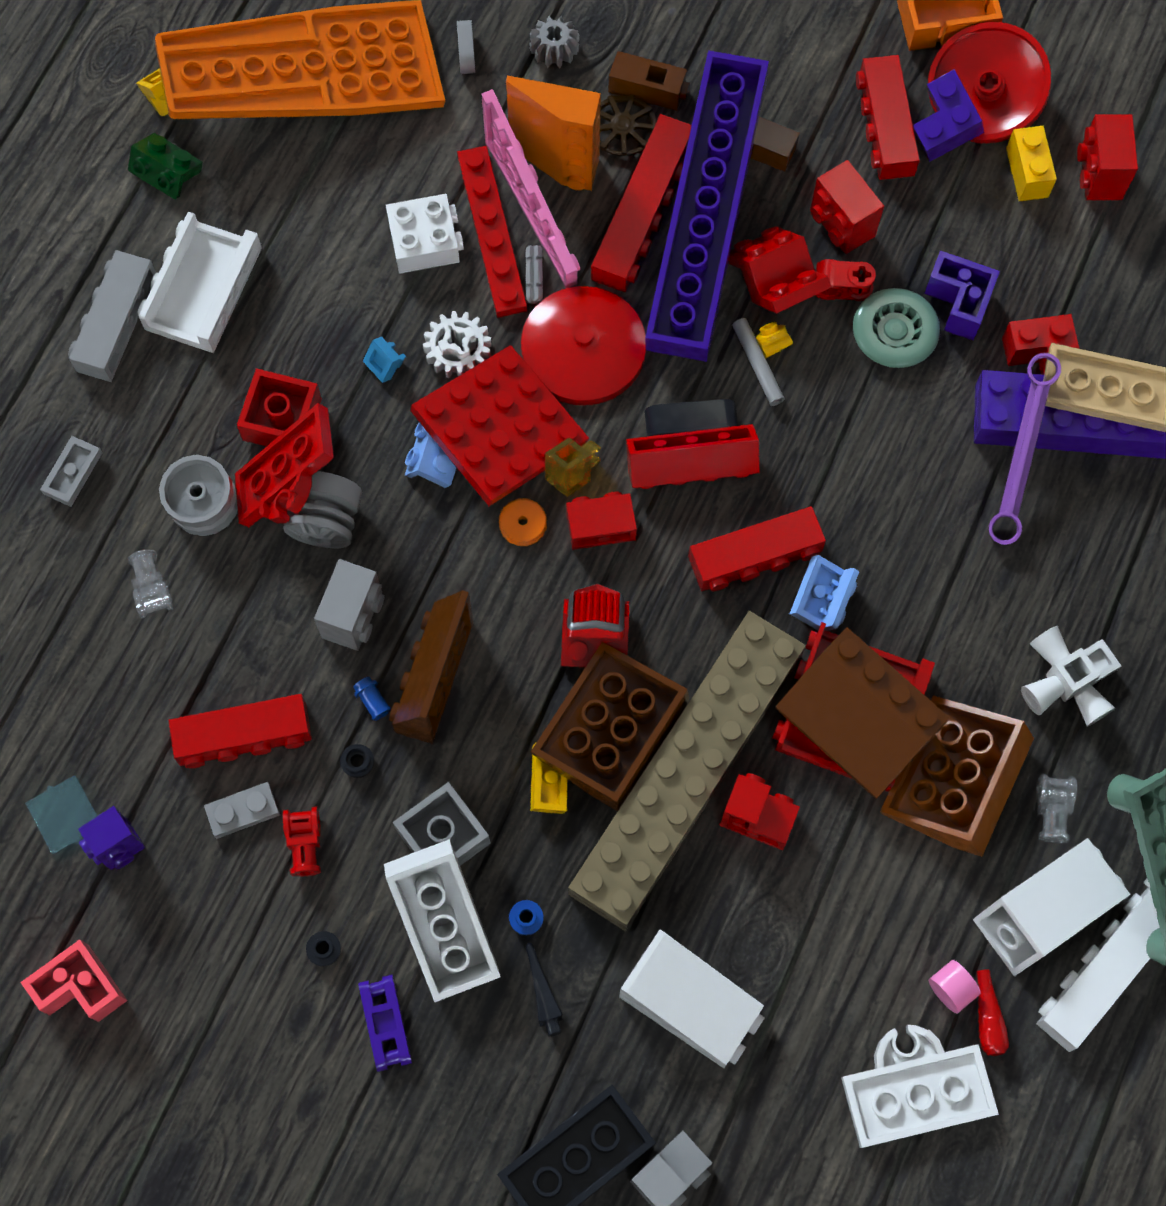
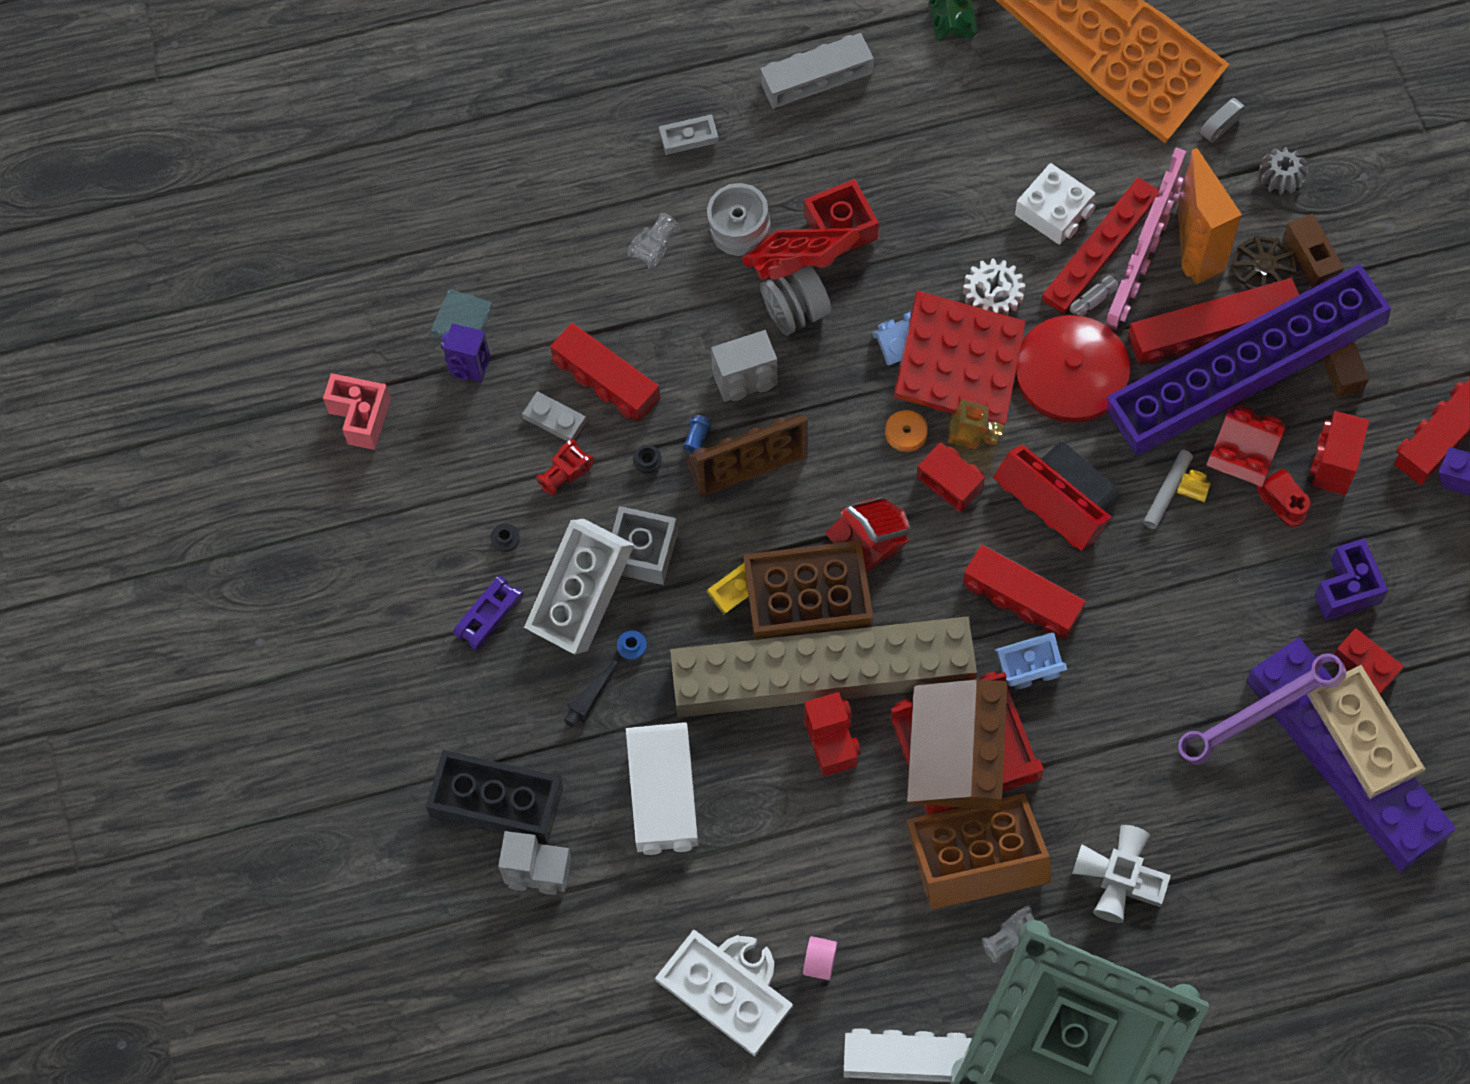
camera: 55 degrees right, 5 degrees down
white panel [138,212,262,353] -> none
dark azure tile [363,336,406,383] -> none
sand green wheel [853,288,940,368] -> none
white slope [973,838,1131,976] -> none
red piece [976,969,1009,1056] -> none

